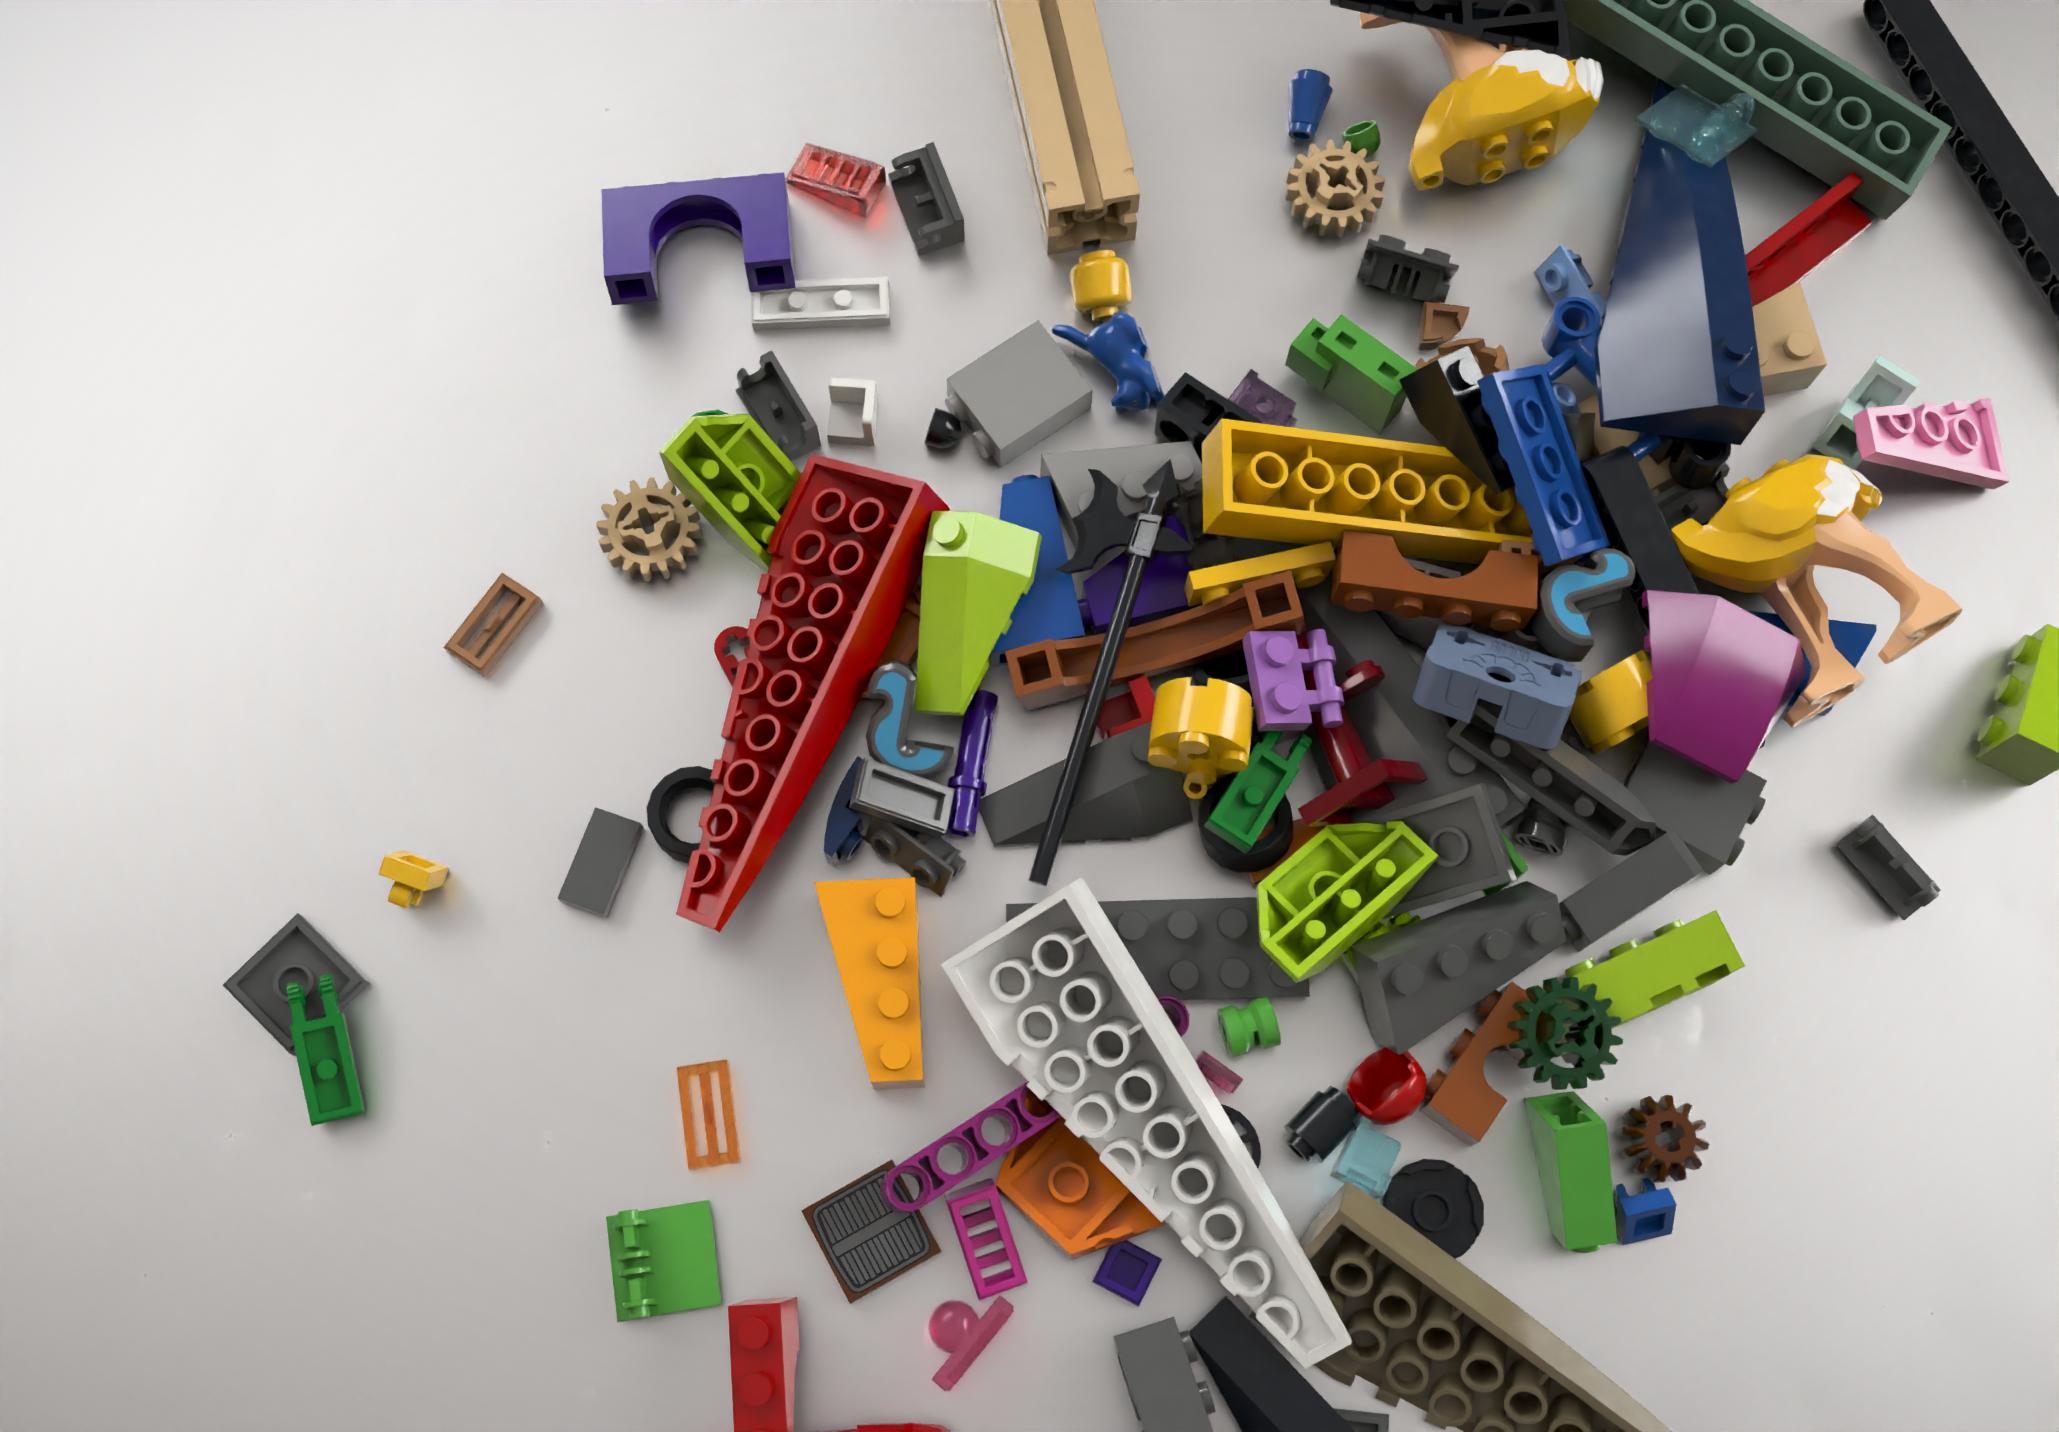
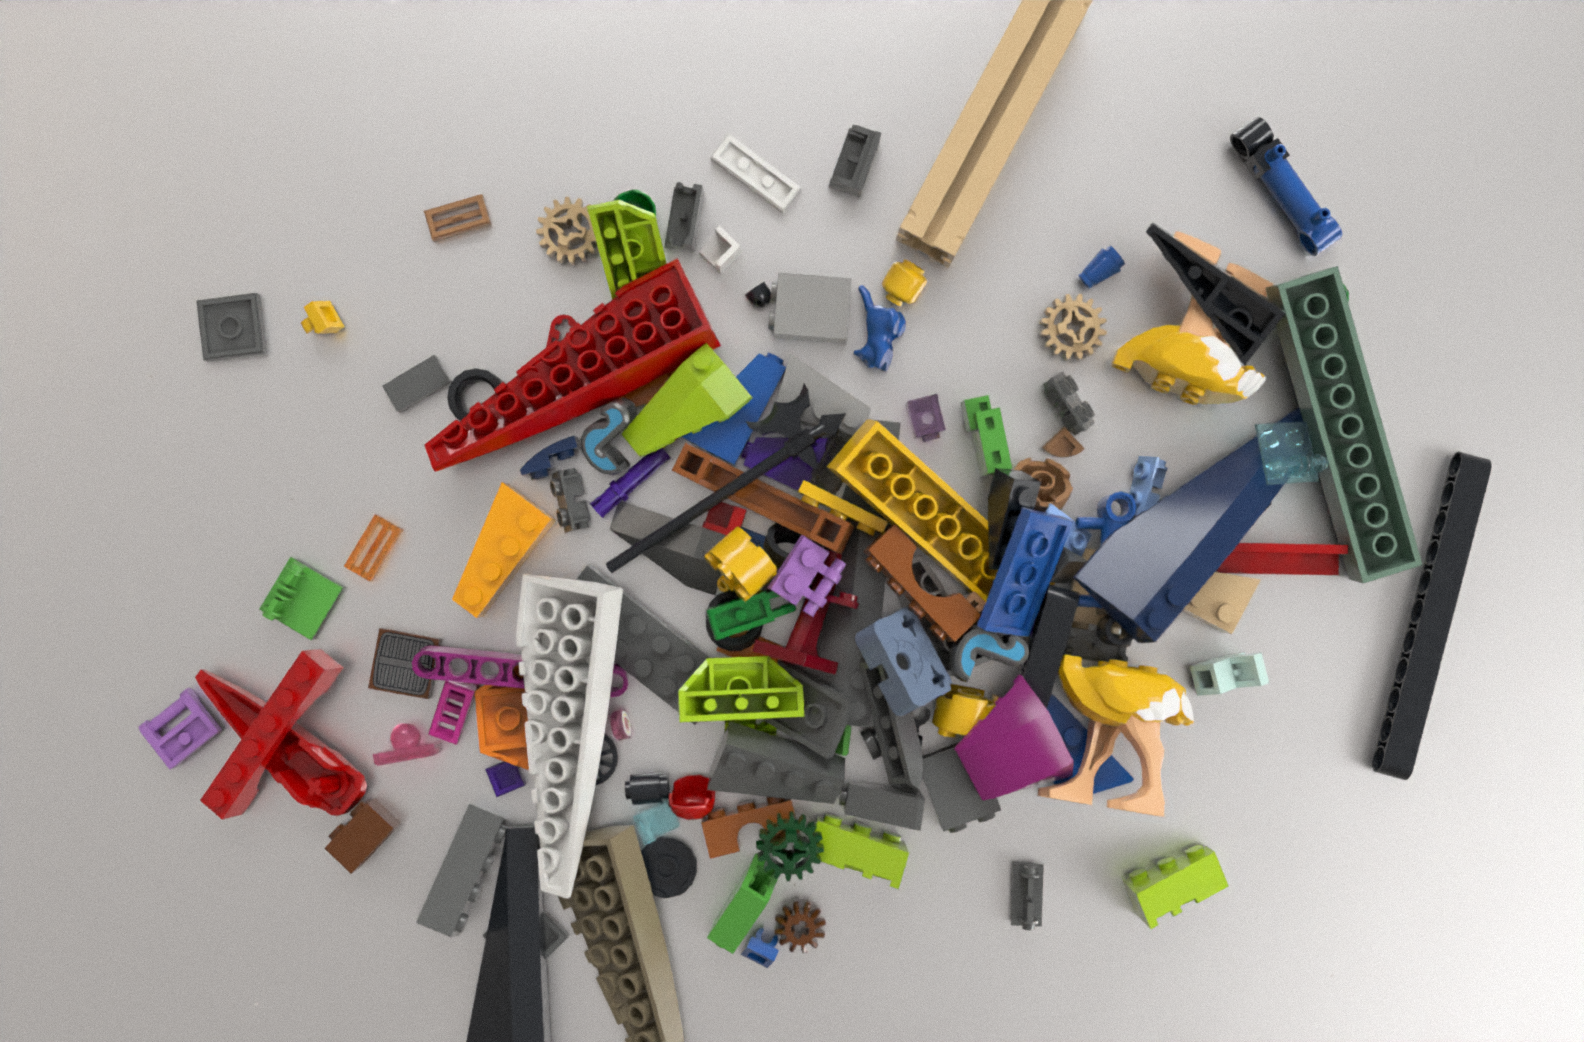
camera: 40 degrees right, 15 degrees up
green hinge [286,974,365,1126] -> none
dark purple arch [601,172,796,305] -> none
clear red slope [785,143,886,218] -> none
tile [849,758,955,839] -> none
black brick [1154,372,1263,463] -> none
bright green wheel [1217,996,1281,1058] -> none
bright green hinge [1342,120,1381,158] -> none
bright pink wing [1853,399,2009,490] -> none

